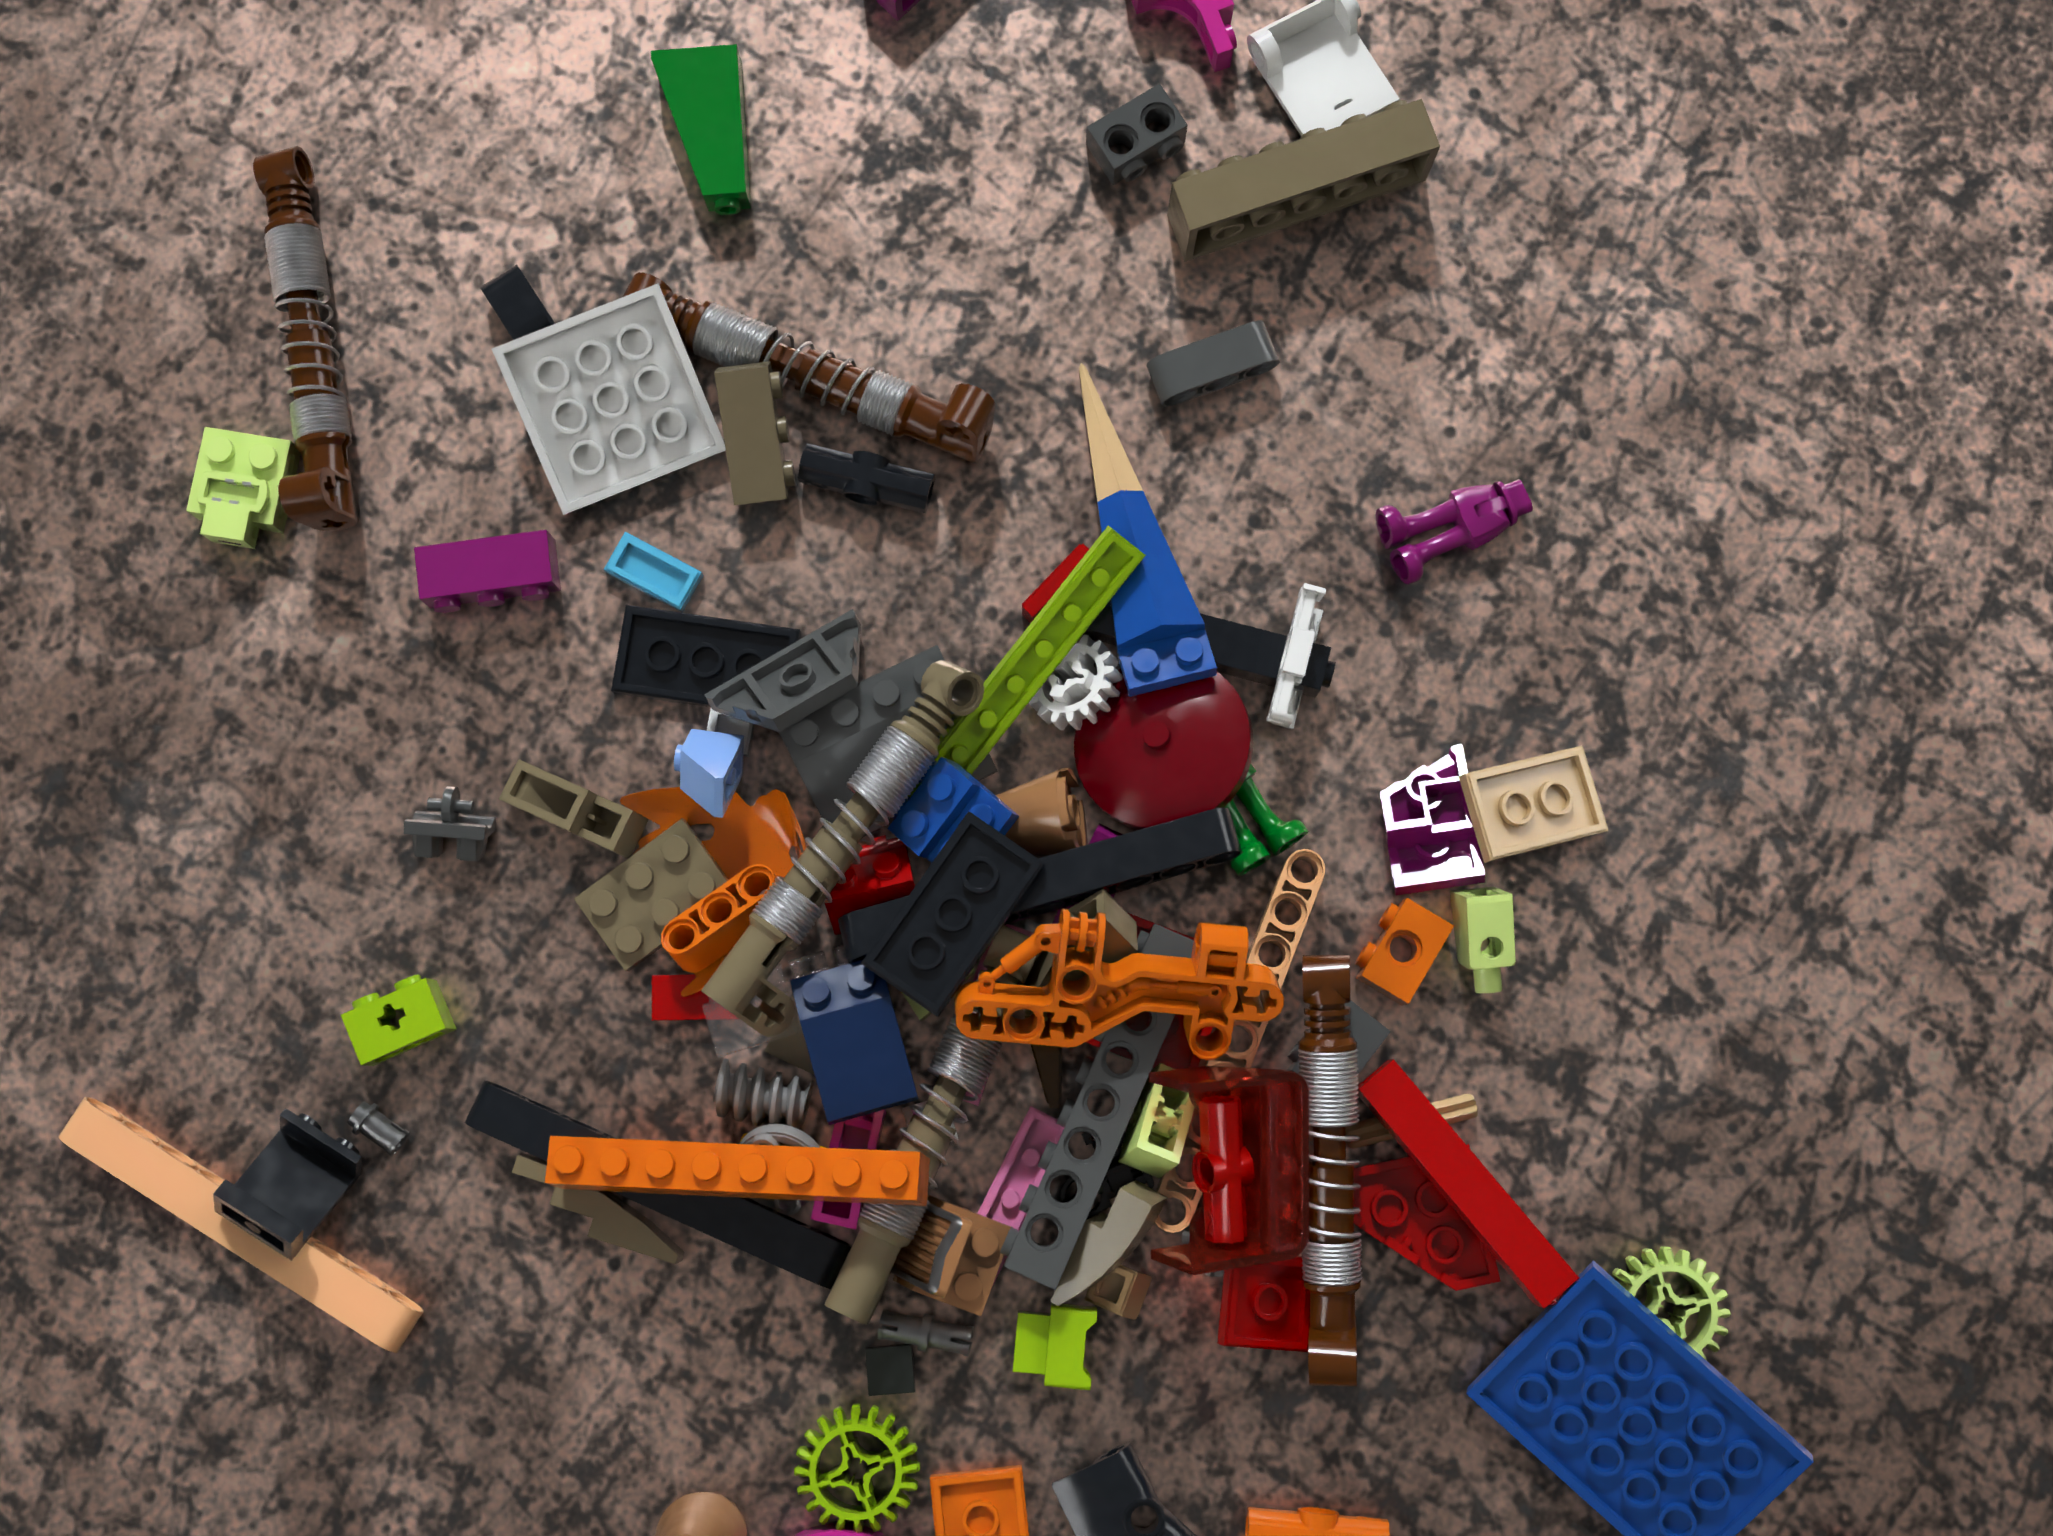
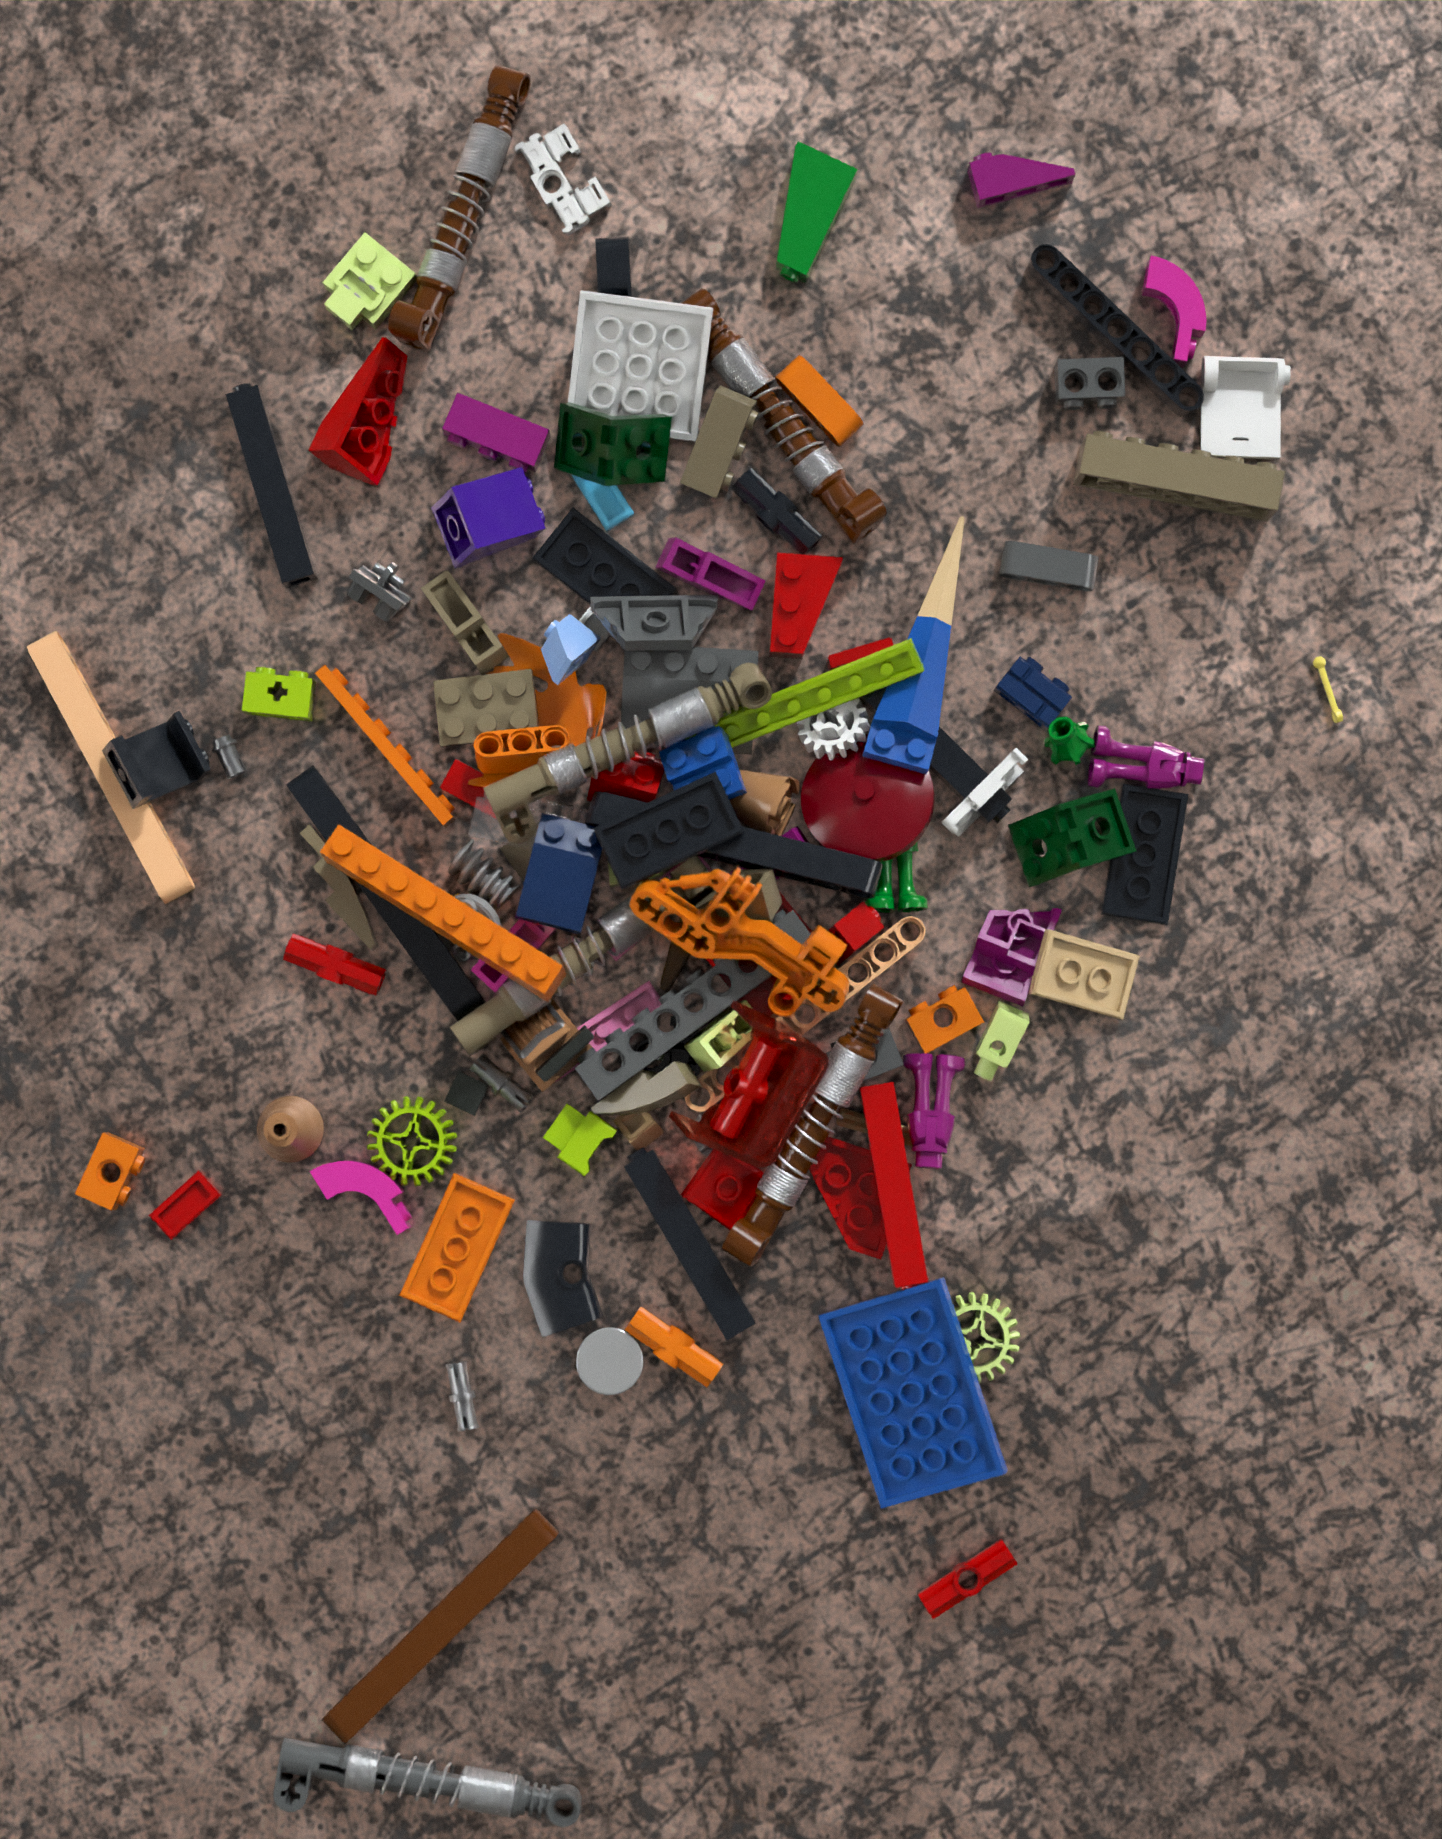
camera: 30 degrees right, 5 degrees up
none -> black brick [226,383,318,588]
none -> red piece [283,933,387,996]
none -> red wedge [308,337,408,486]
none -> orange plate [315,665,456,828]
none -> dark purple slope [431,467,546,568]
none -> white piece [515,124,612,235]
none -> pearl dark grey tile [535,1025,594,1082]
none -> dark green bracket [554,402,672,486]
none -> black brick [624,1147,756,1341]
none -> magenta slope [655,537,765,611]
none -> red wedge [769,552,844,659]
none -> orange beam [774,355,864,447]
none -> red slope [828,901,884,966]
none -> magenta piece [903,1053,965,1169]
none -> dark blue brick [993,656,1072,731]
none -> dark green bracket [1008,788,1136,888]
none -> black beam [1028,244,1204,417]
none -> green rock [1044,717,1096,765]
none -> black tile [1101,783,1189,926]
none -> light yellow hinge [1313,656,1343,723]

